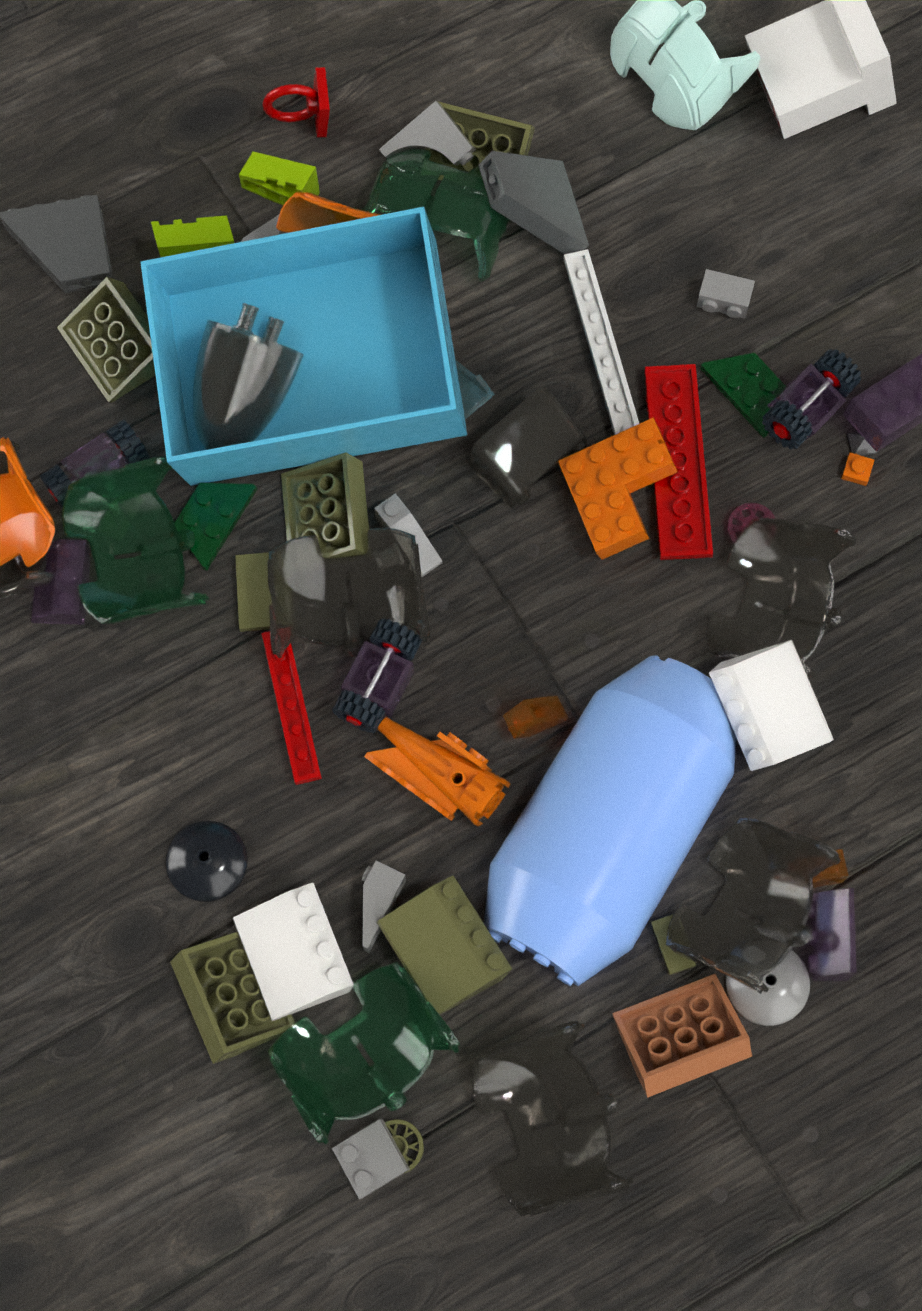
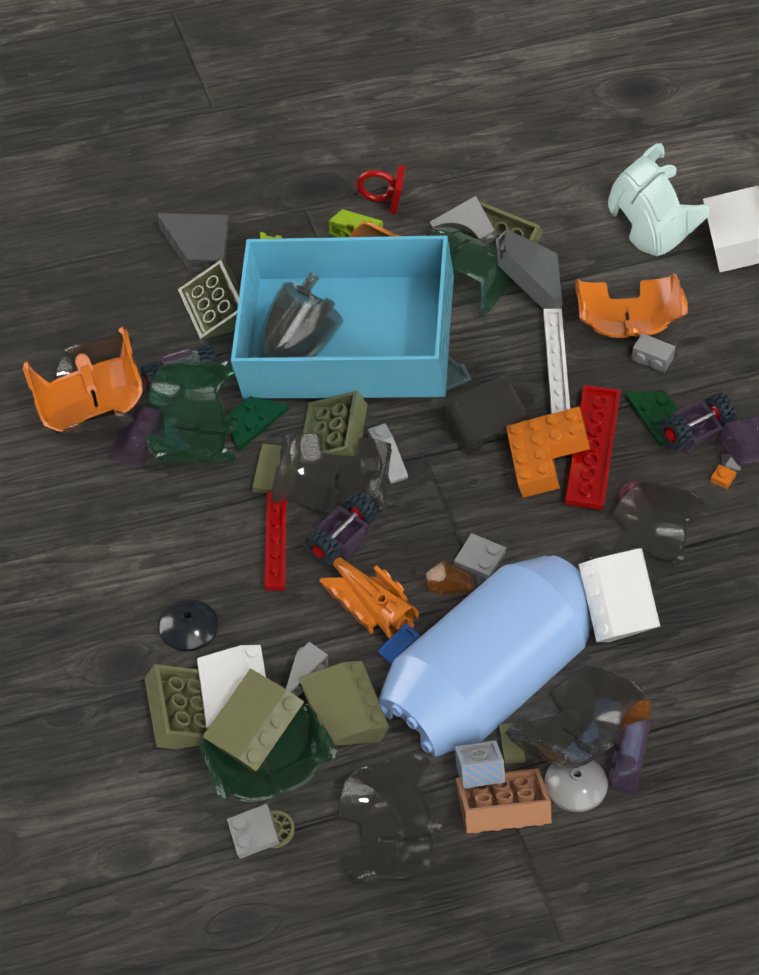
camera: 10 degrees right, 20 degrees down
none -> olive slope [203,668,304,773]
none -> blue tile [378,623,421,665]
none -> light grey plate [454,533,506,579]
none -> light grey container [455,740,505,789]
none -> orange piece [575,274,688,338]

